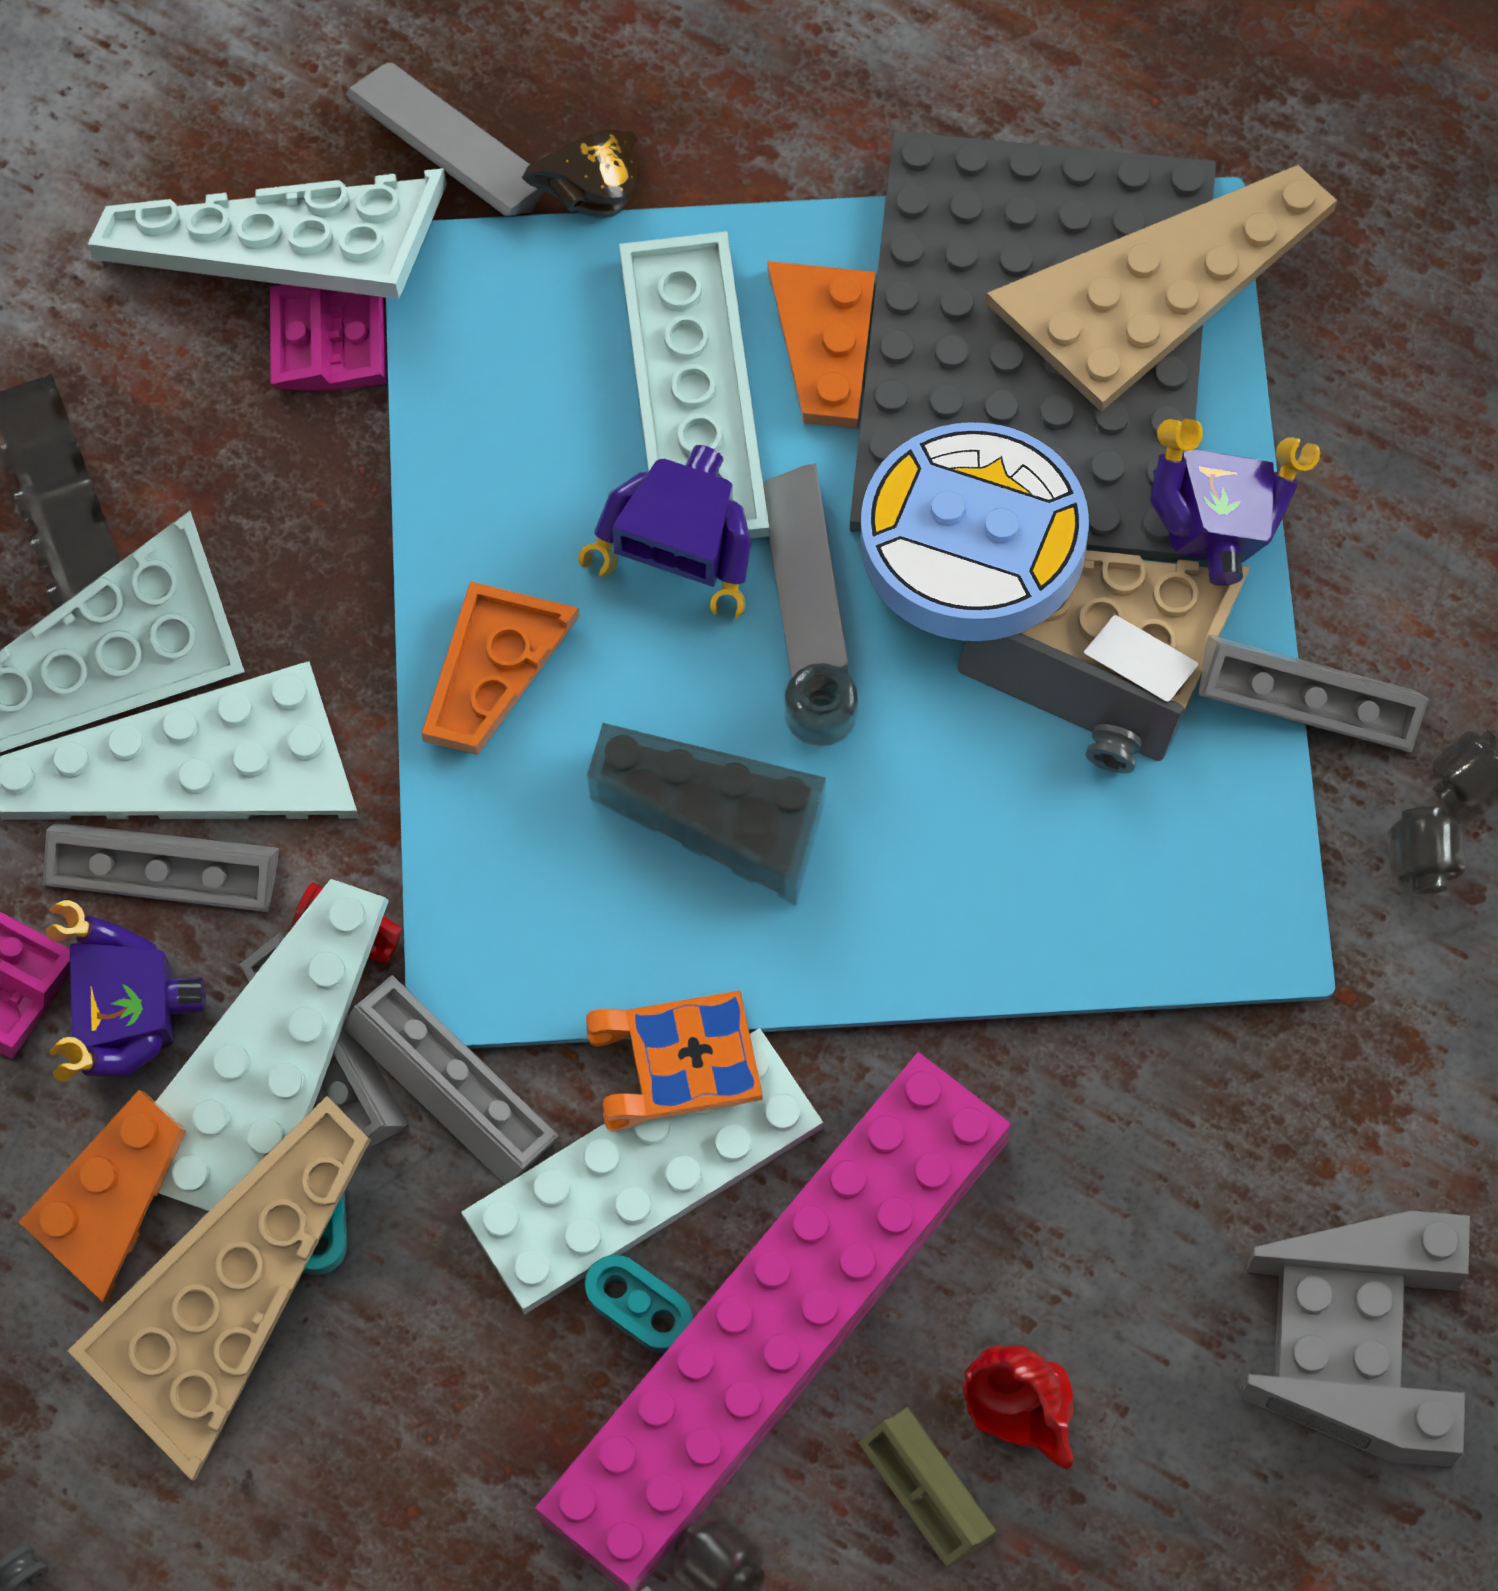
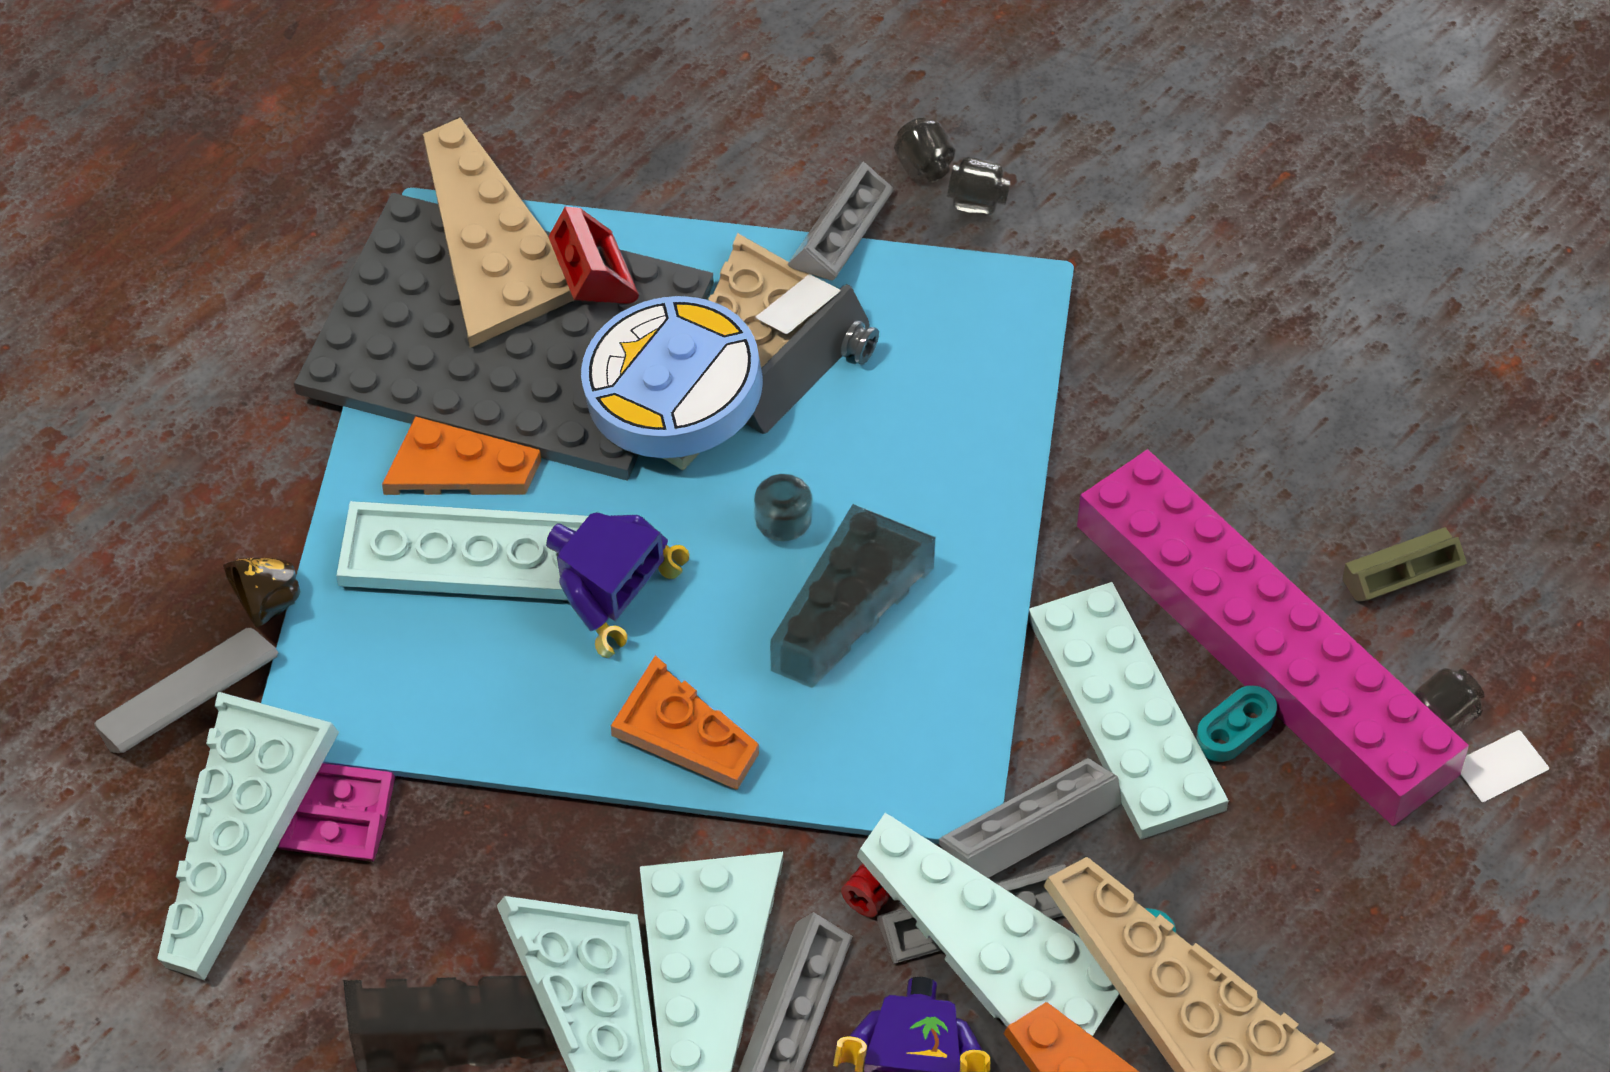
camera: 80 degrees left, 15 degrees down
orange flag [586,990,763,1132] -> none
light grey slope [763,463,849,689] -> none
red hair [962,1345,1074,1469] -> none
dark purple torso [1150,419,1320,586] -> none
light grey wedge [1240,1211,1470,1468] -> none
none -> red tile [548,206,639,304]

